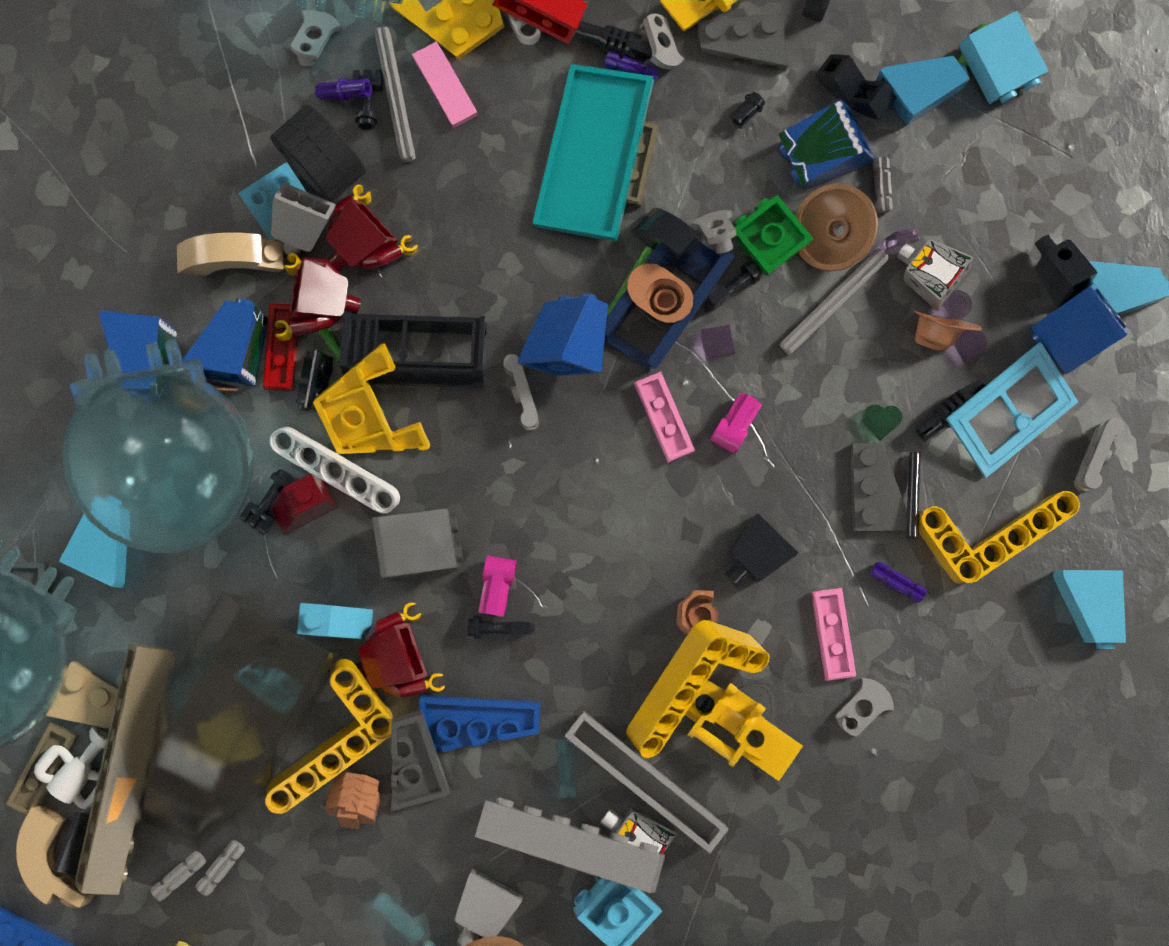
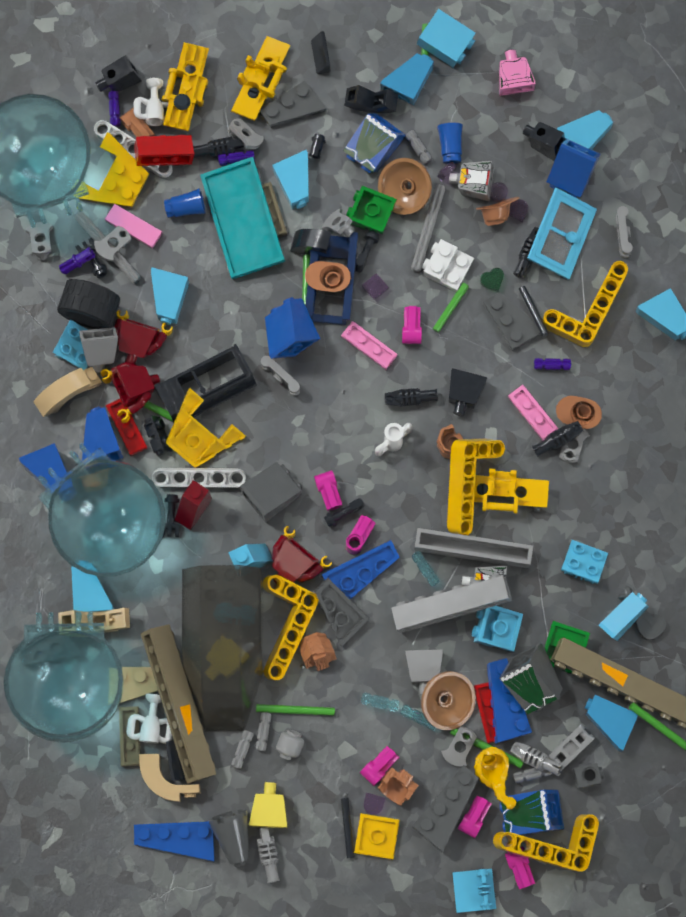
camera: 25 degrees left, 5 degrees down
none -> tan arch [58,608,130,634]
none -> light grey piece [94,226,131,262]
none -> medium azure slope [151,267,189,325]
none -> blue plant [164,188,206,218]
none -> bright green bar [256,704,335,716]
none -> medium azure slope [272,150,309,209]
none -> light grey head [276,729,304,760]
none -> dark pink piece [346,515,376,555]
none -> white piece [375,423,412,456]
none -> black hinge [384,388,438,407]
none -> white plate [422,239,474,292]
none -> bright green bar [432,283,469,333]
none -> blue plant [437,123,463,165]
none -> bright pink torso [499,50,535,96]
none -> black hinge [532,421,584,457]
none -> nougat piece [556,396,602,429]
none -> medium azure hinge [561,540,608,584]

